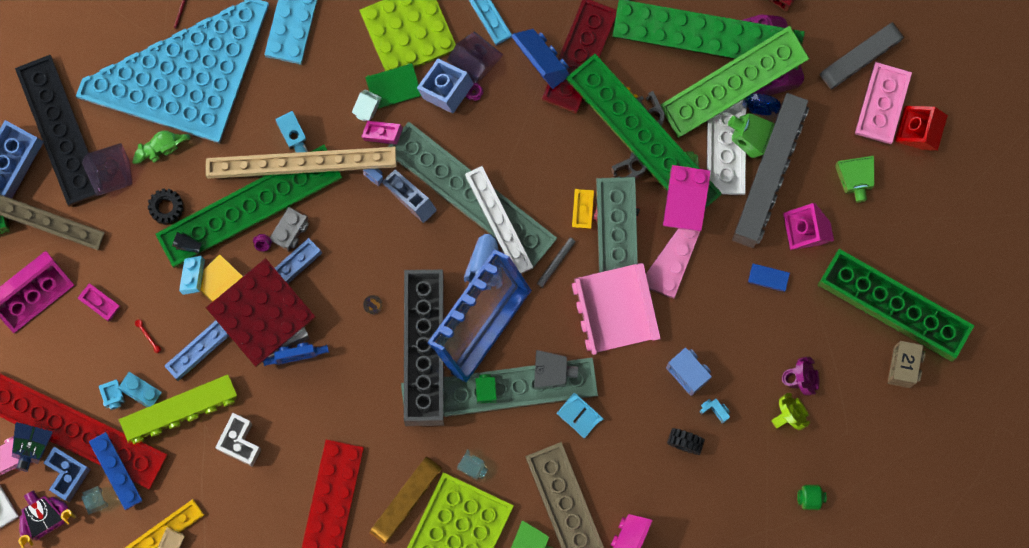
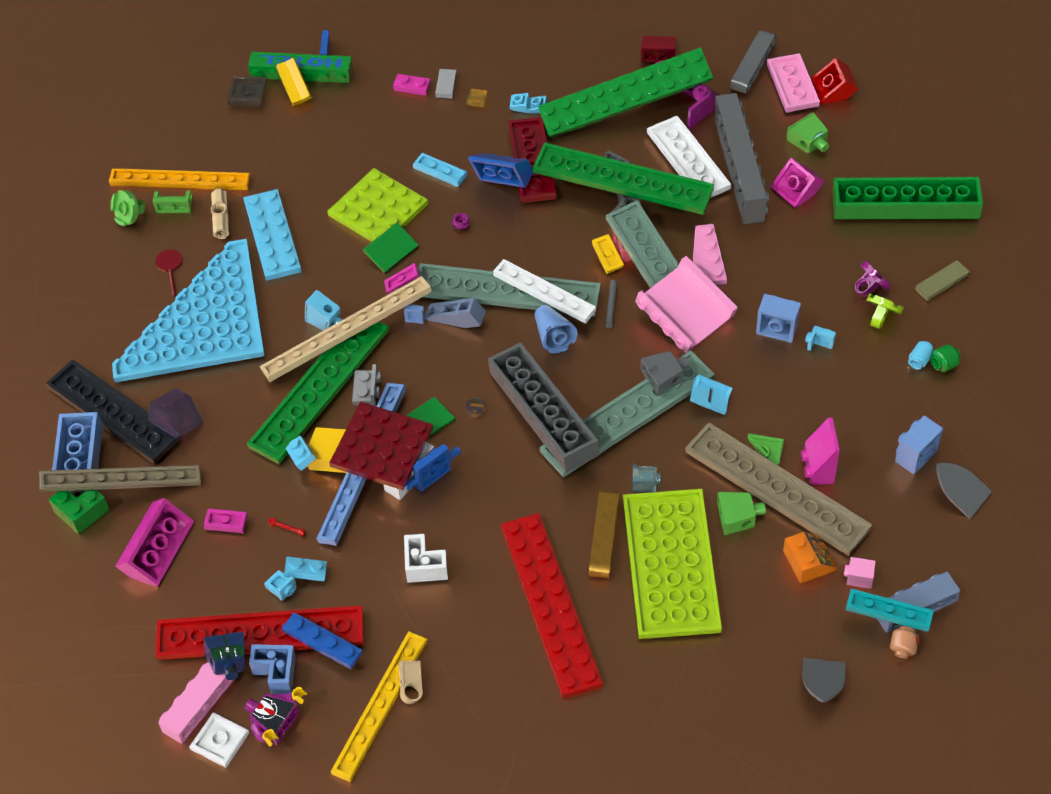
camera: 25 degrees left, 25 degrees down
clear light blue window [81,486,109,515] -> none
lime brick [119,375,237,444] -> none
bright green animal [132,131,191,164] -> none
black tyre [147,188,184,225] -> none
black cone [172,232,202,254] -> none
magenta plate [253,234,272,252] -> none
light aqua brick [352,89,382,121] -> none
medium blue brick [417,59,474,114] -> none
window [428,249,532,383] -> none
clear purple slope [447,31,503,83] -> none
green brick [475,374,496,404] -> none
bright green plate [661,26,810,138] -> none
dark pink slope [663,165,711,231] -> none
black tyre [667,428,705,455] -> none
bright green torso [728,113,775,158] -> none
clear blue tile [742,94,781,115] -> none
blue tile [748,264,790,292] -> none
dark tan brick [887,341,925,388] -> none
none -> green piece [406,397,455,438]
none -> bright green tile [748,433,784,466]
none -> medium azure brick [908,341,934,370]
none -> olive tile [915,260,970,301]

